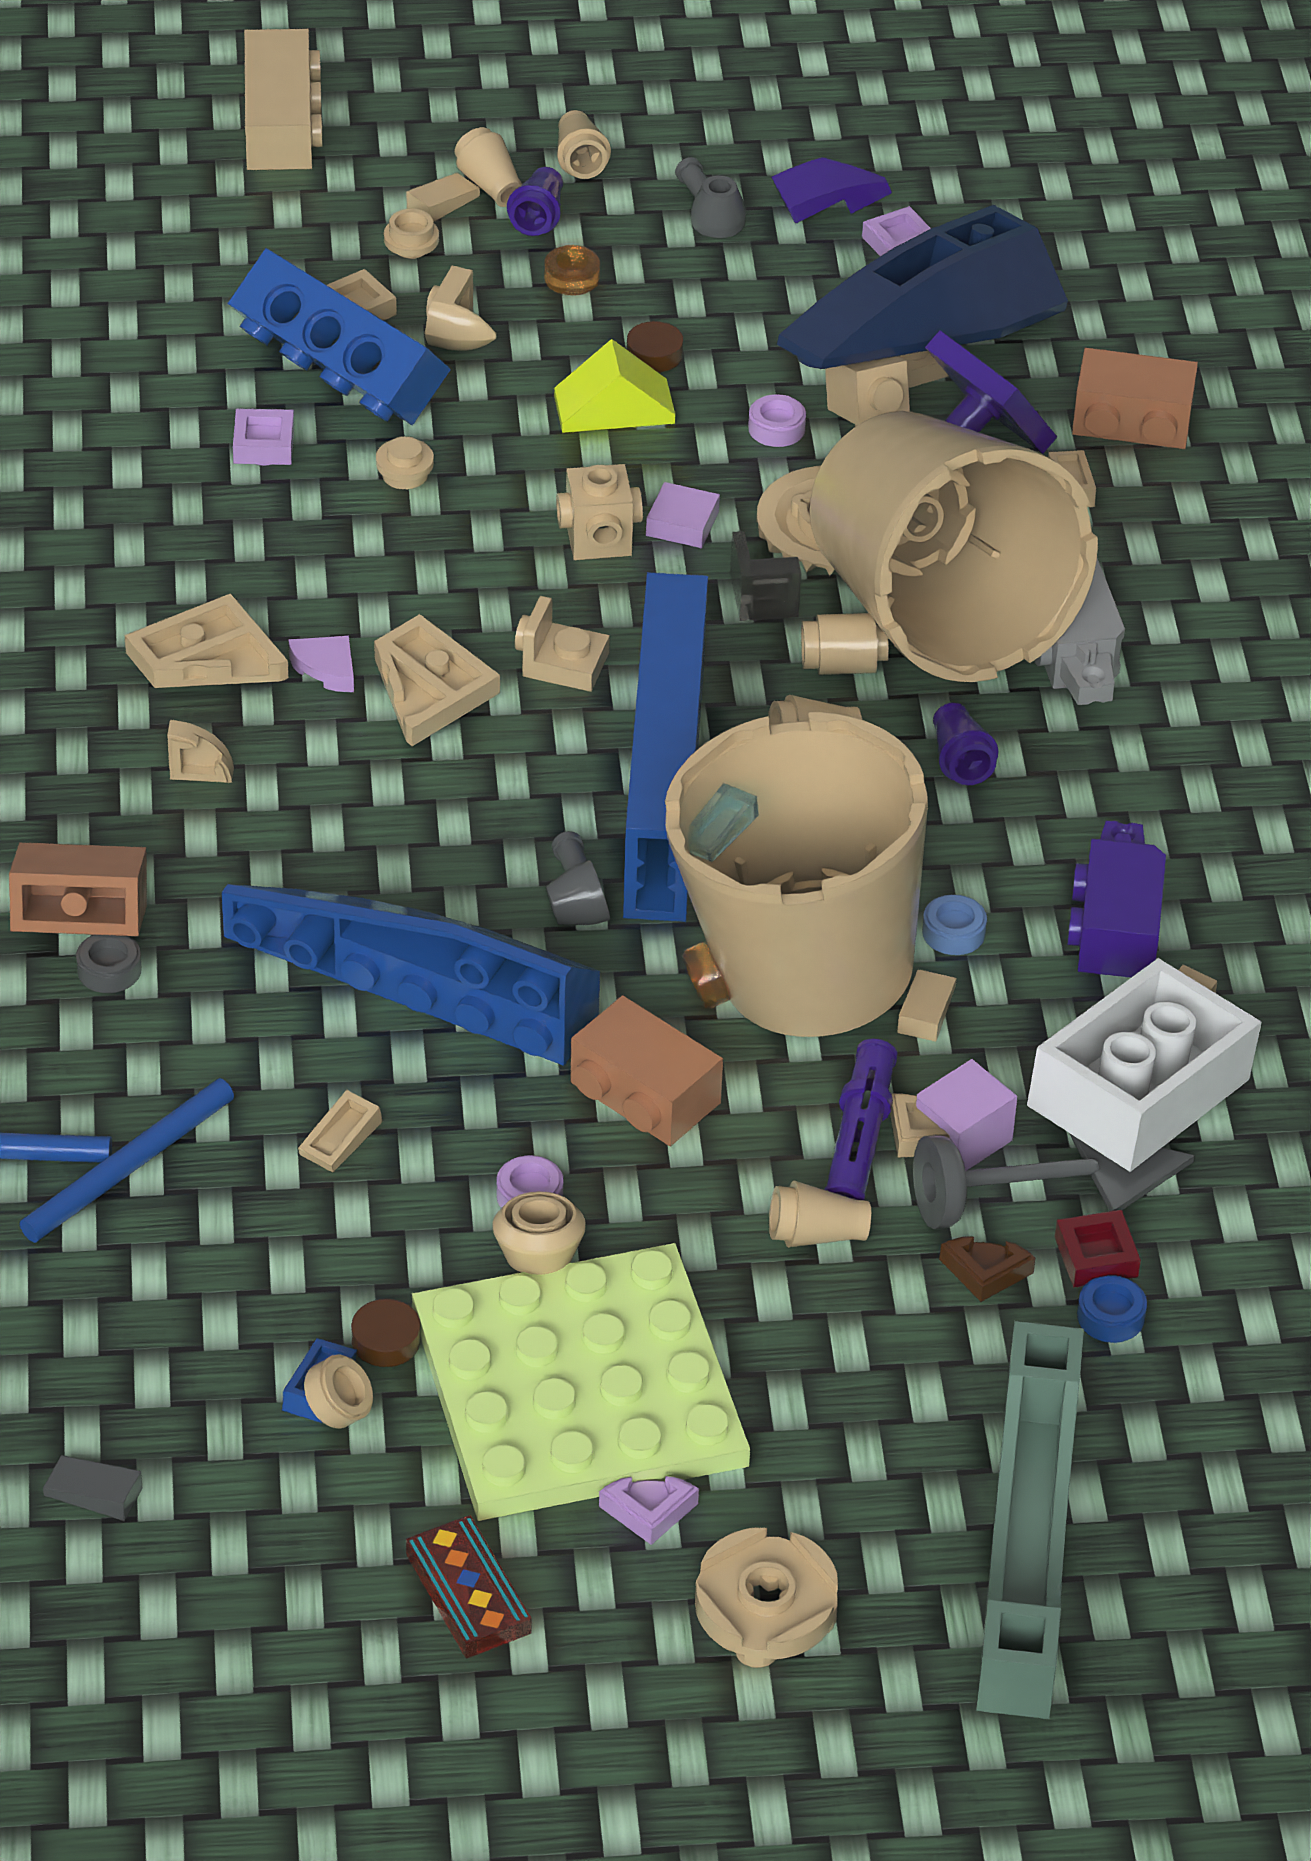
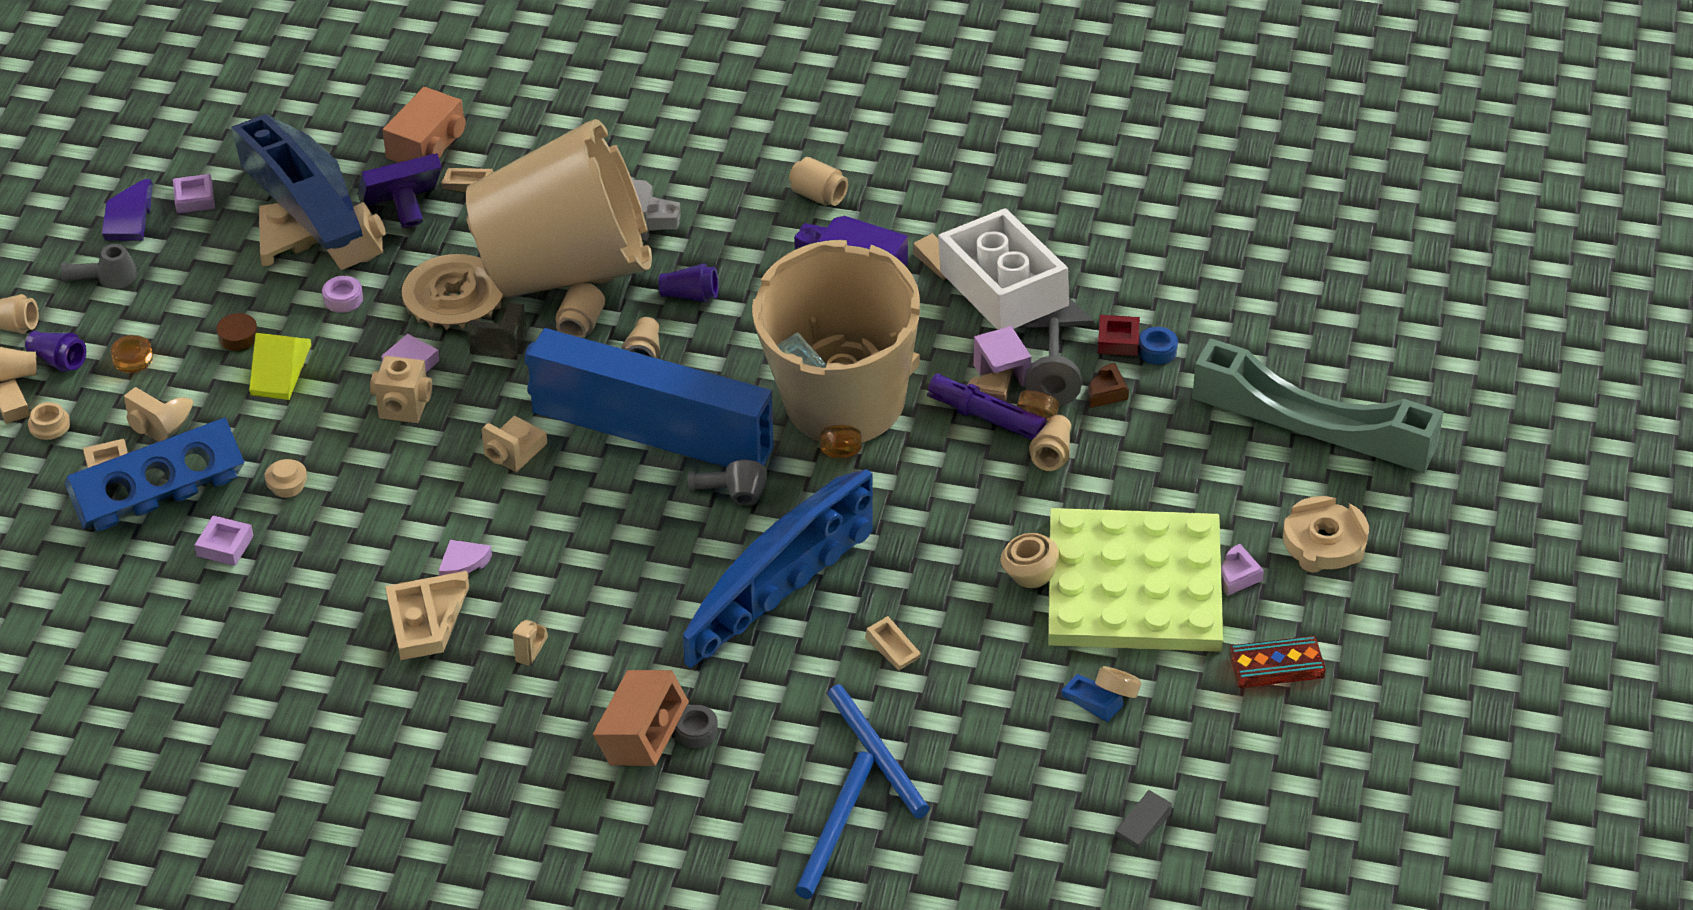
camera: 70 degrees left, 0 degrees up
reddish brown tile [351,1299,420,1367] -> none
tan wing [374,614,500,746] -> none
lavender tile [497,1155,563,1208] -> none
nougat brick [571,995,723,1147] -> none
none -> tan brick [789,157,848,206]
none -> clear orange tile [1017,390,1060,420]

